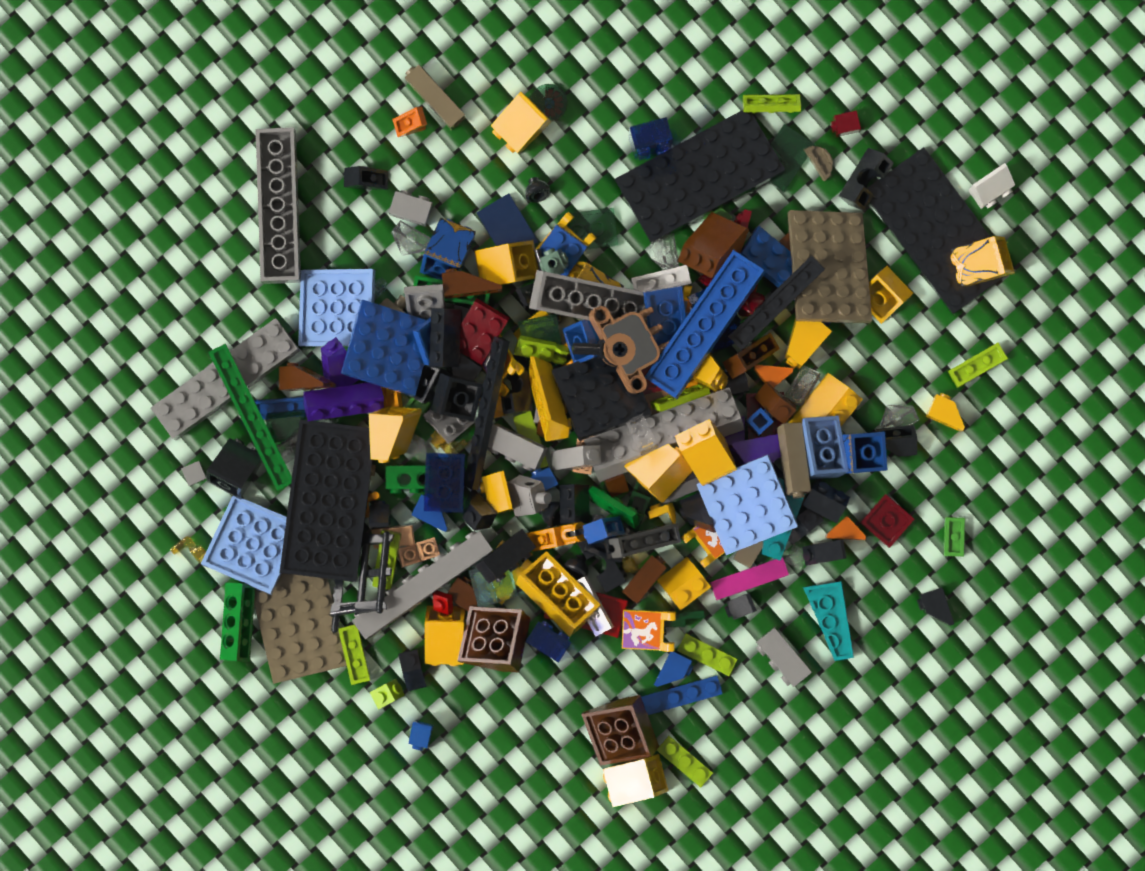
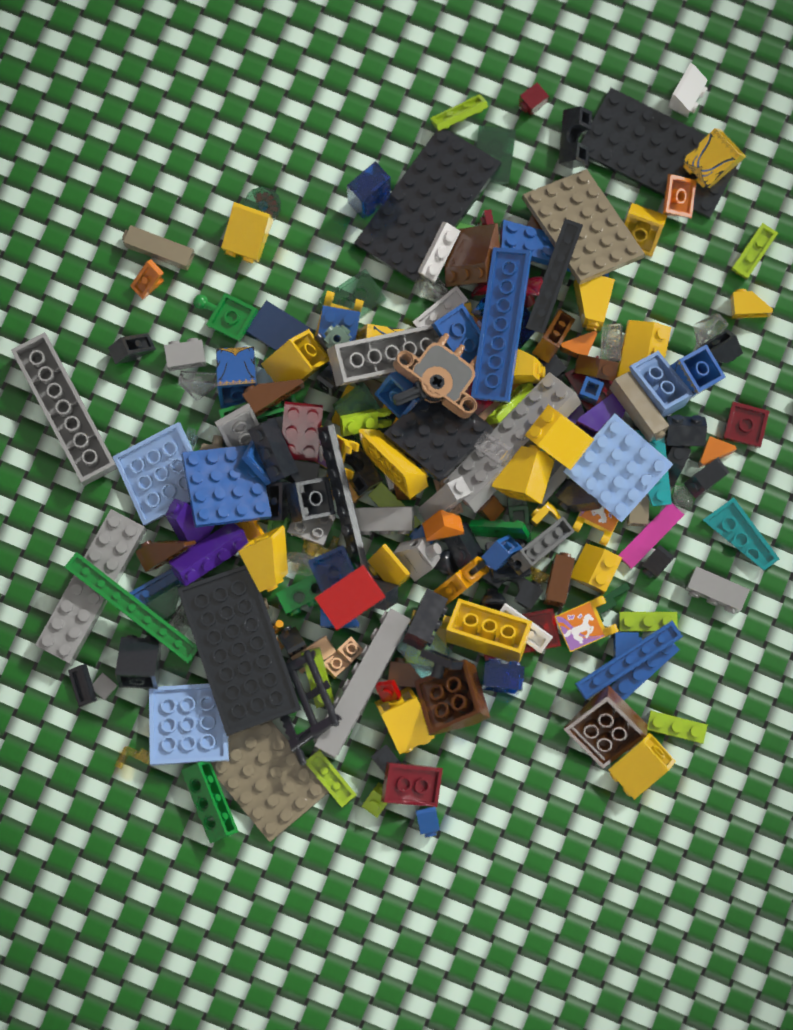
camera: 30 degrees left, 5 degrees down
black brick [525,177,551,203] -> none
dark tan tile [804,146,833,181] -> none
none -> black tile [68,664,97,707]
none -> green plate [193,293,258,343]
none -> red tile [315,565,386,630]
none -> dark red plate [381,762,443,807]
none -> white plate [418,222,461,281]
none -> black tile [420,649,464,679]
none -> orange slope [422,509,464,542]
none -> blue tile [575,621,683,700]
none -> orange slope [663,174,697,218]

